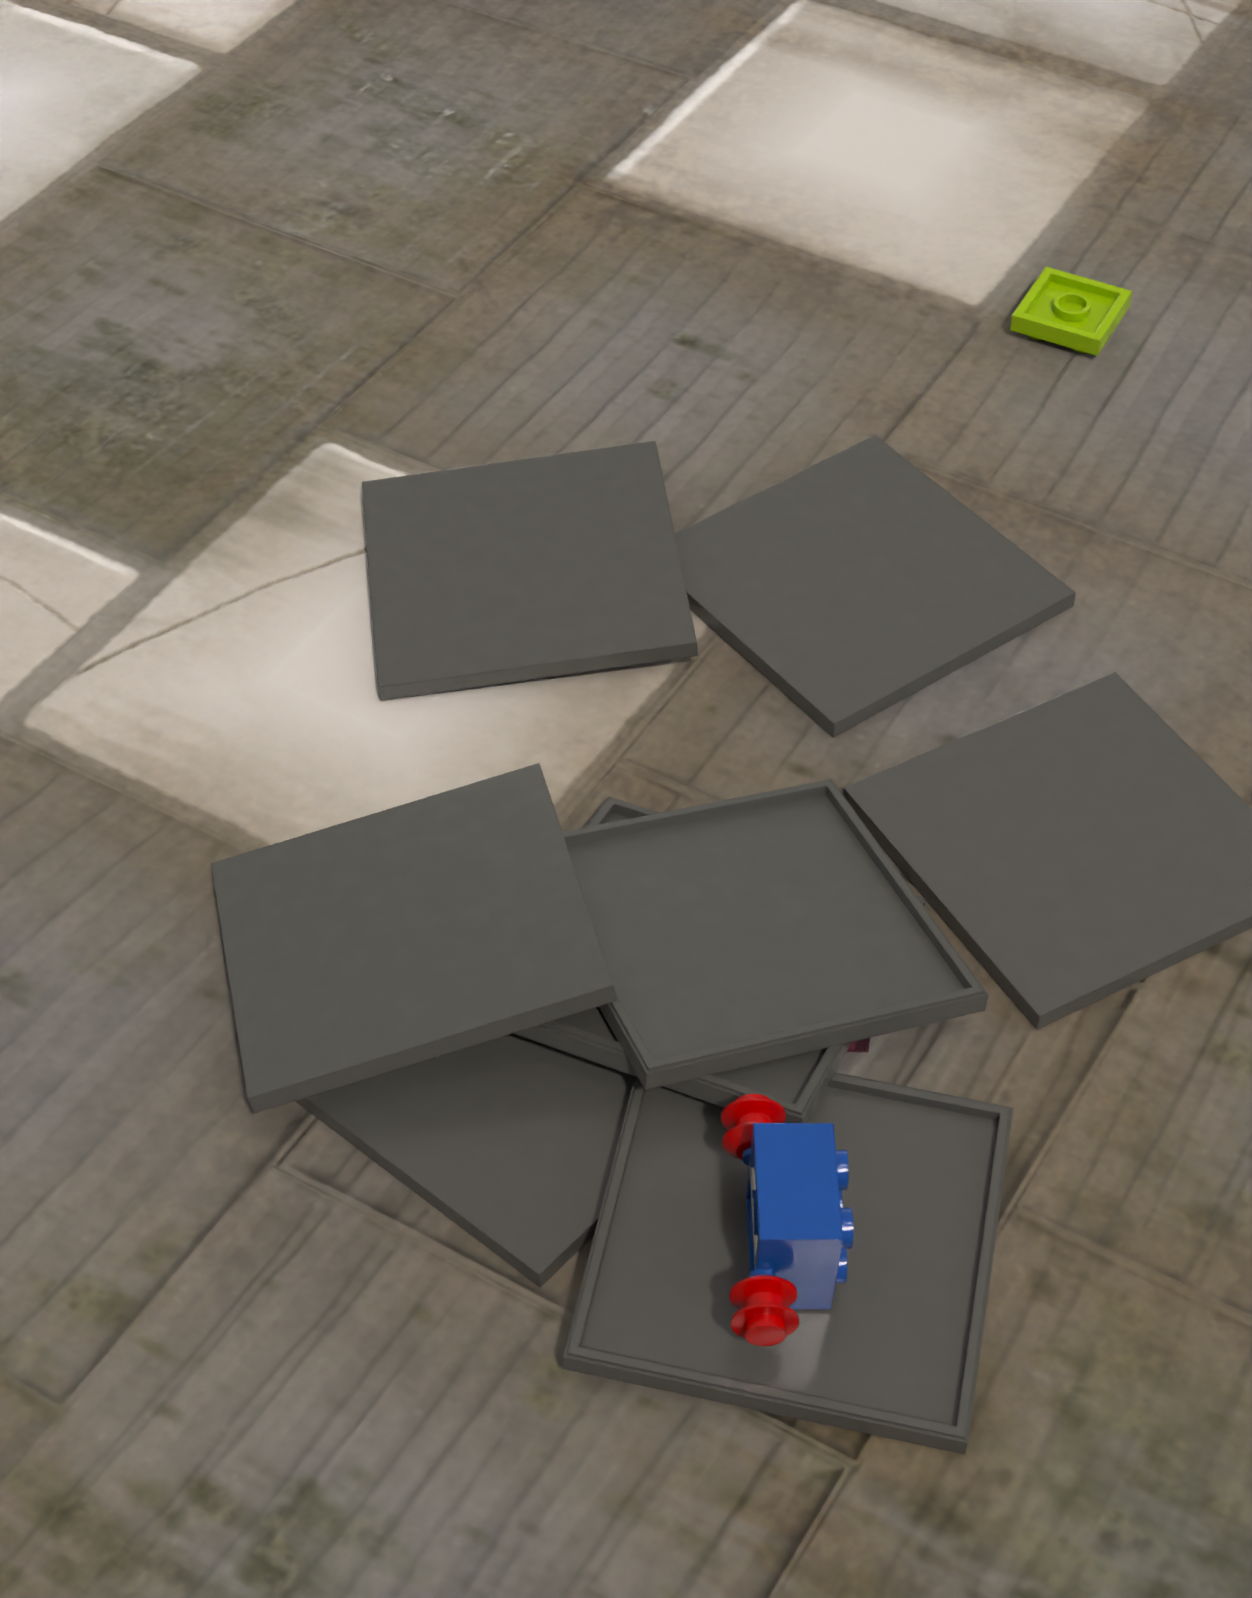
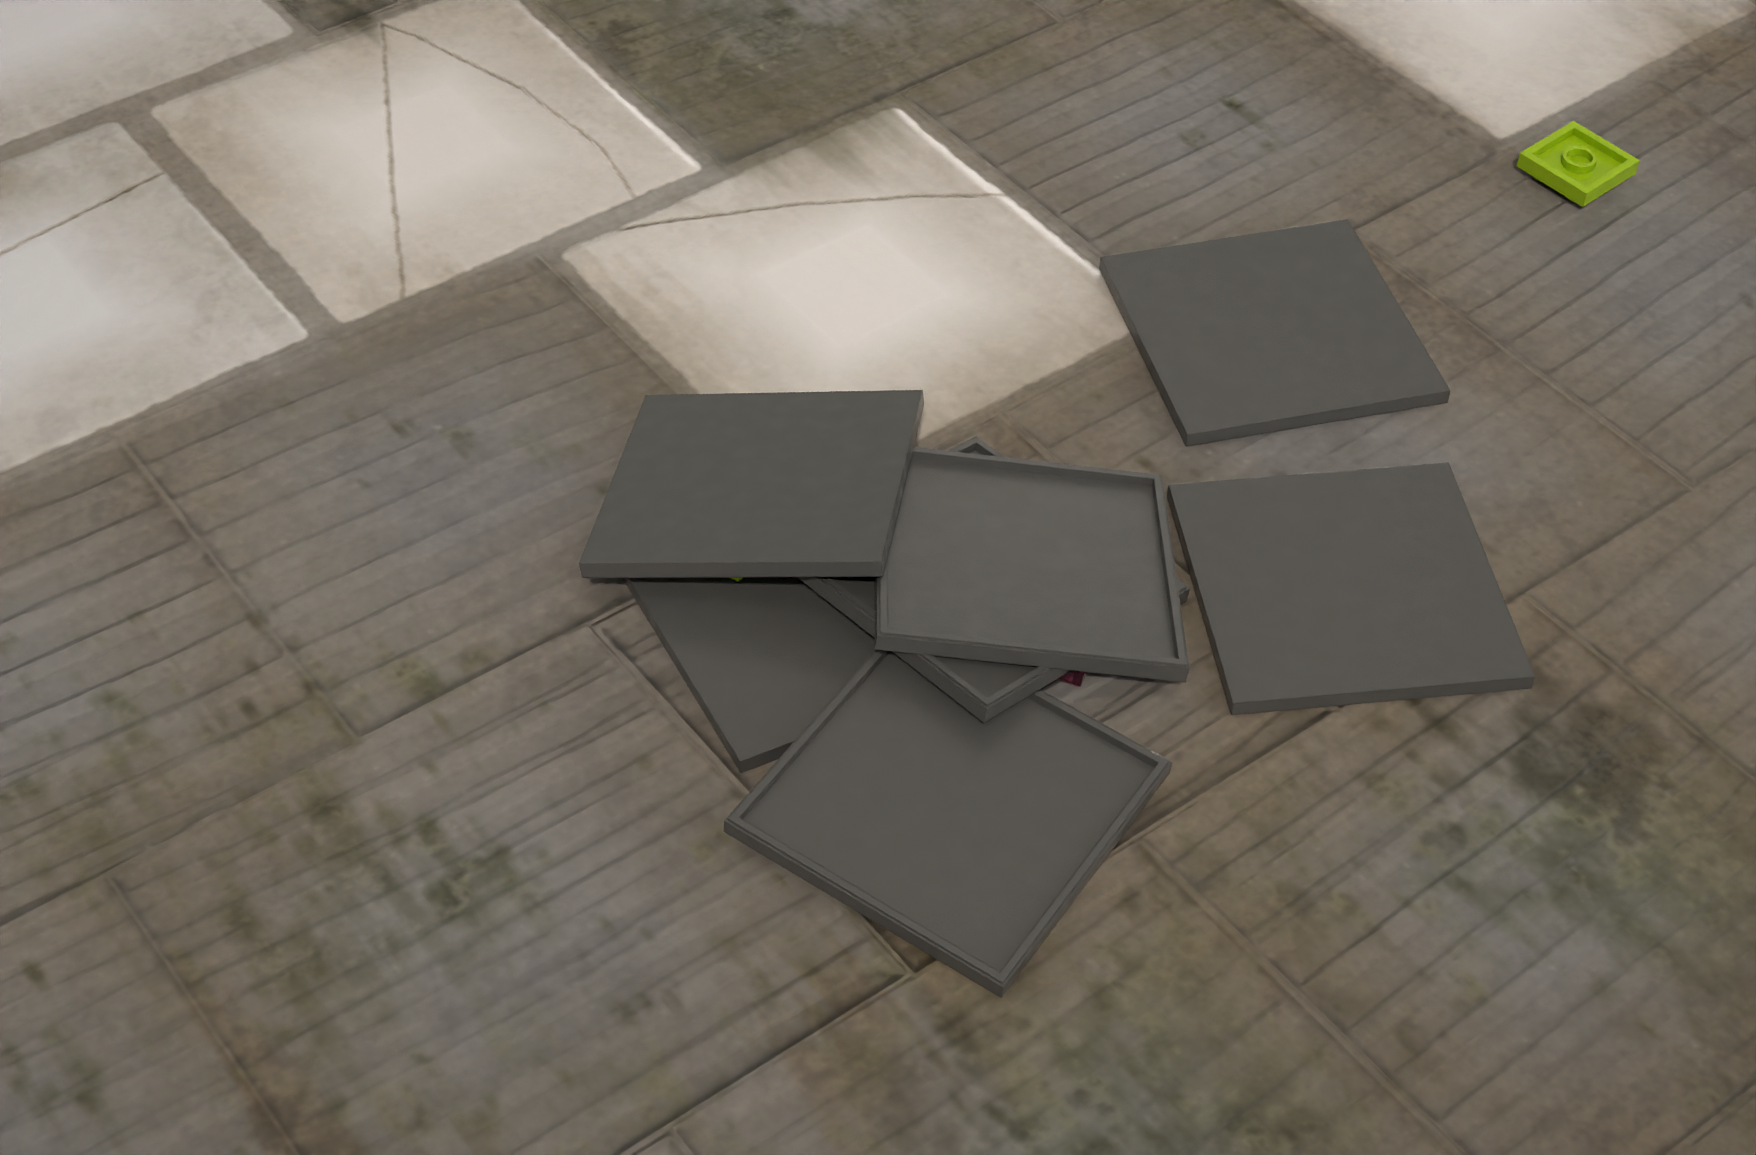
camera: 20 degrees right, 0 degrees up
dark grey tile [362,441,698,701] -> none
blue brick [721,1094,854,1346] -> none

